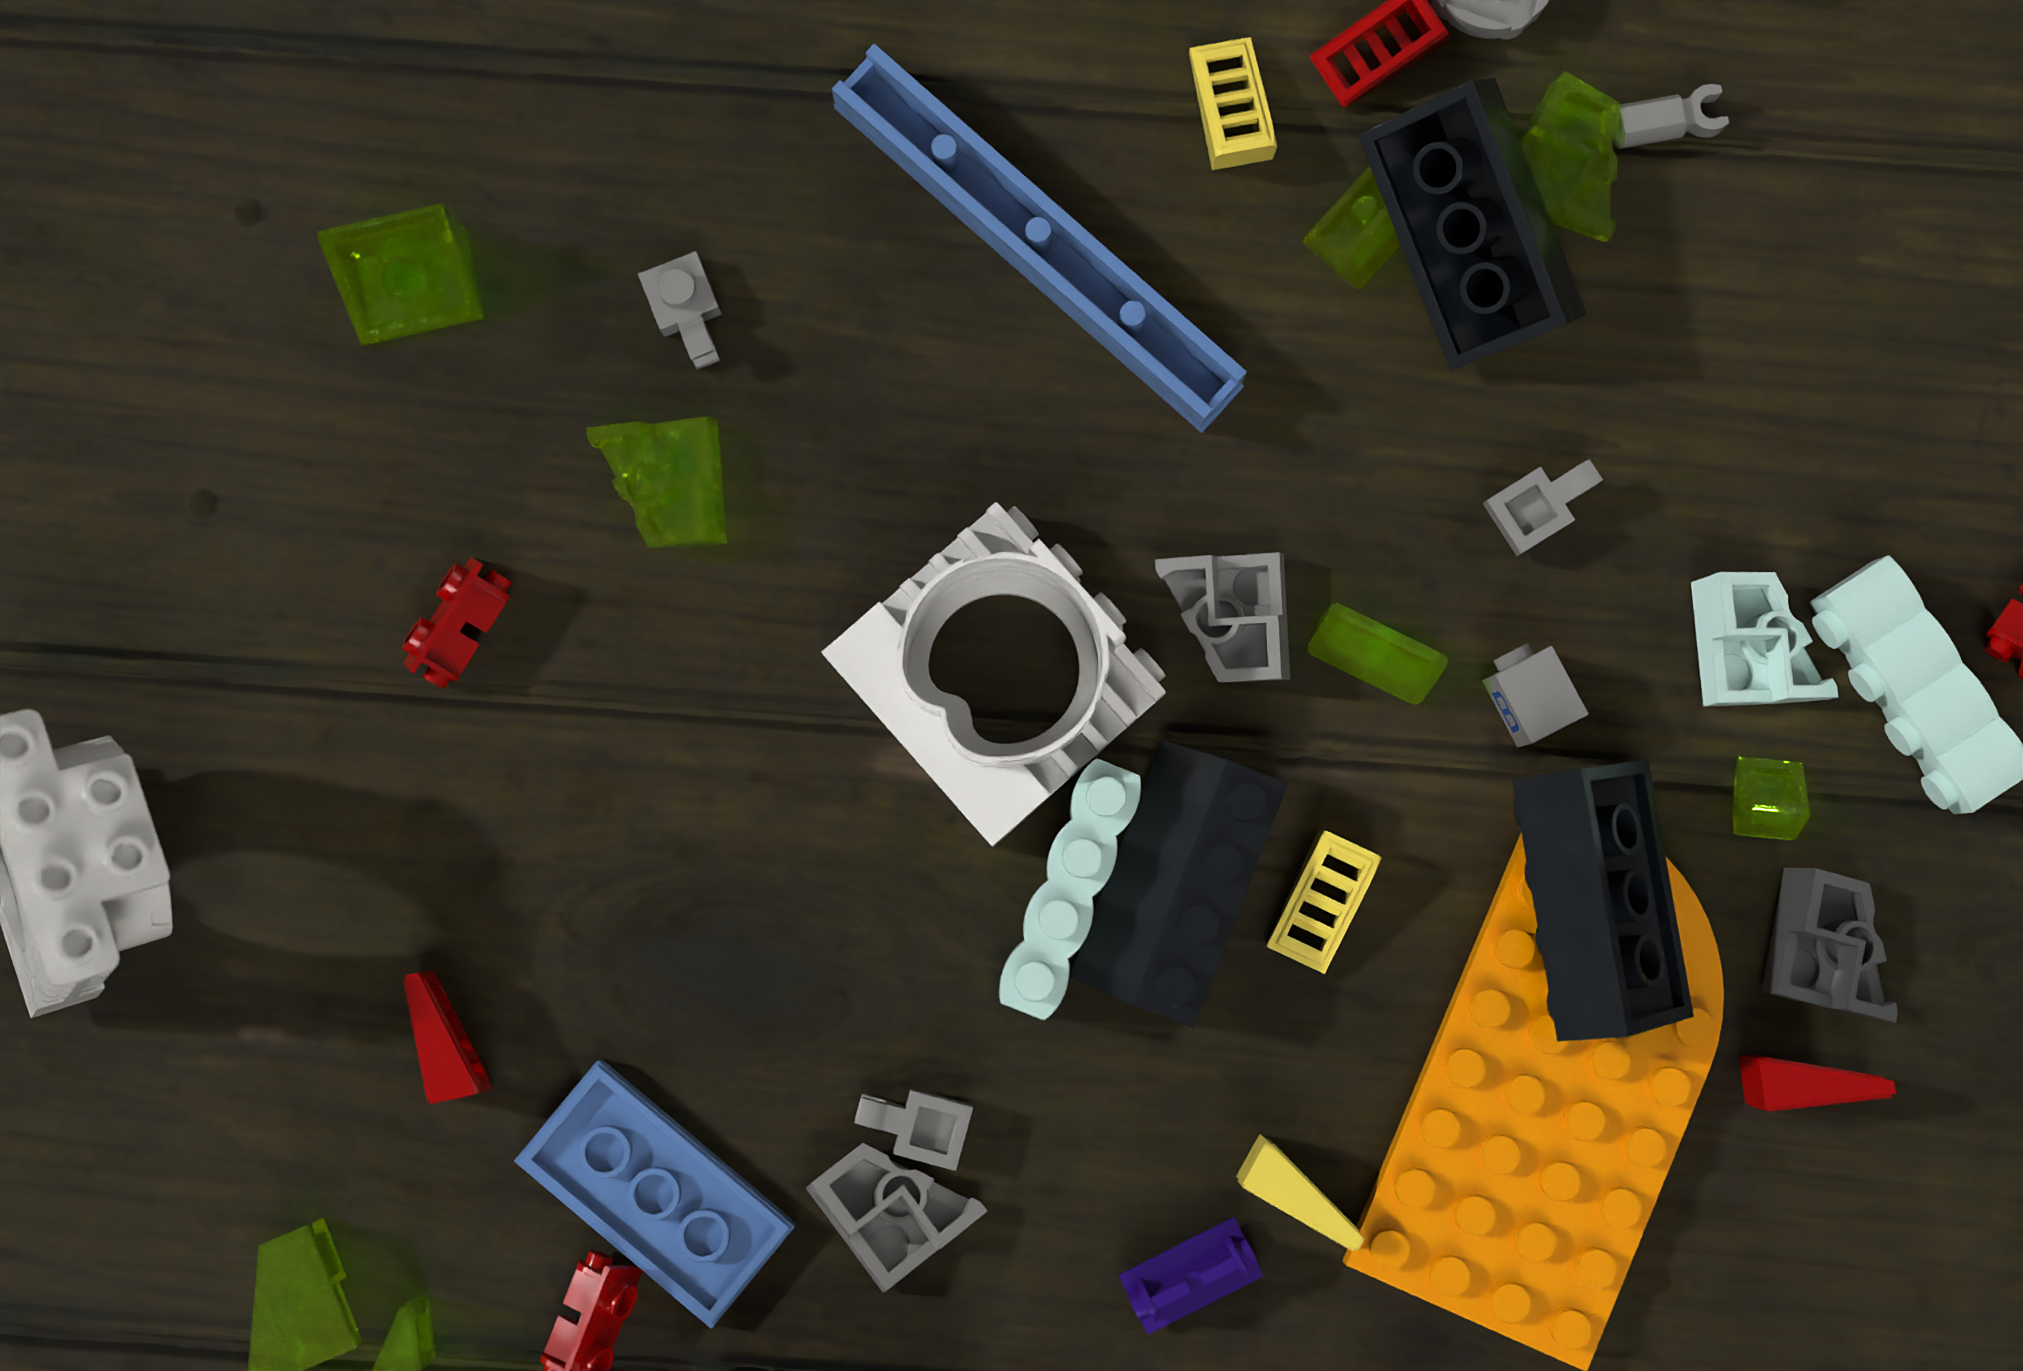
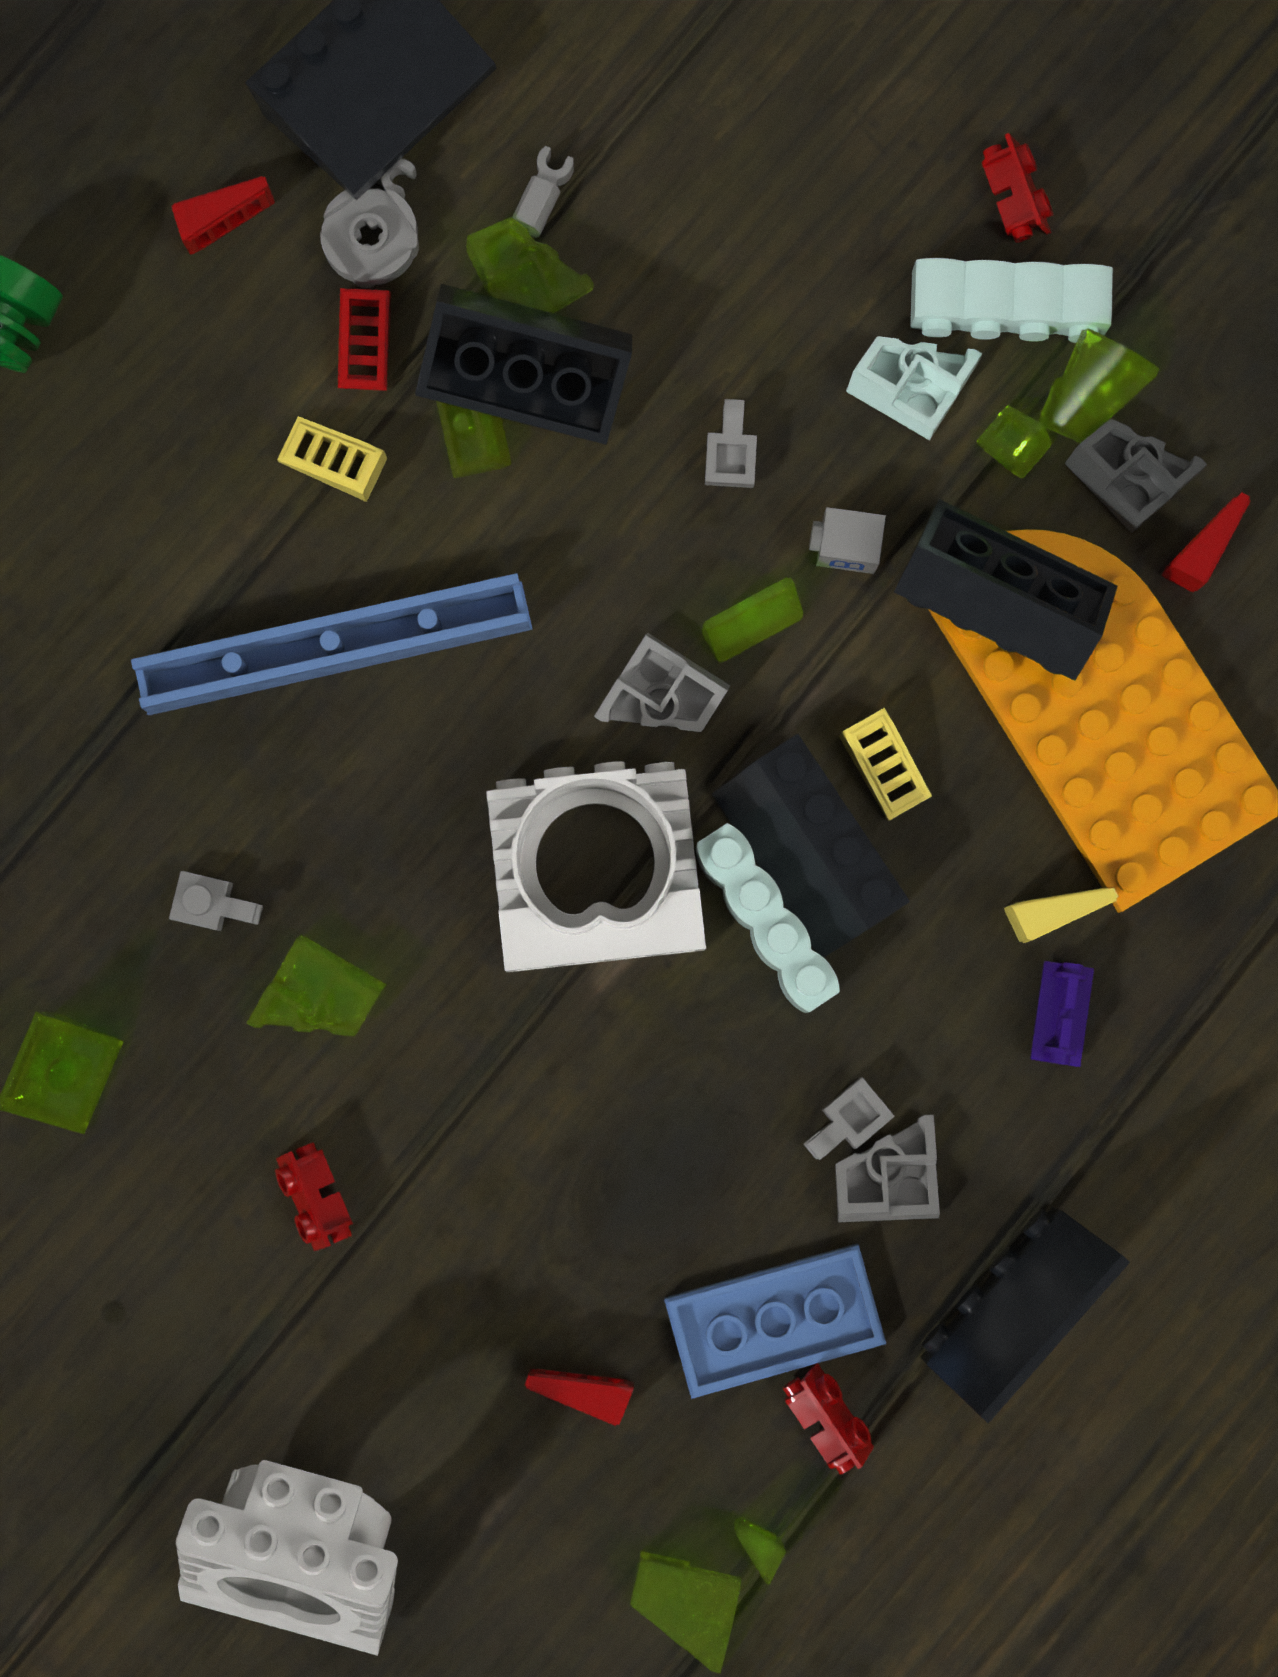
camera: 60 degrees left, 0 degrees up
none -> clear neon green slope [1037,328,1159,443]

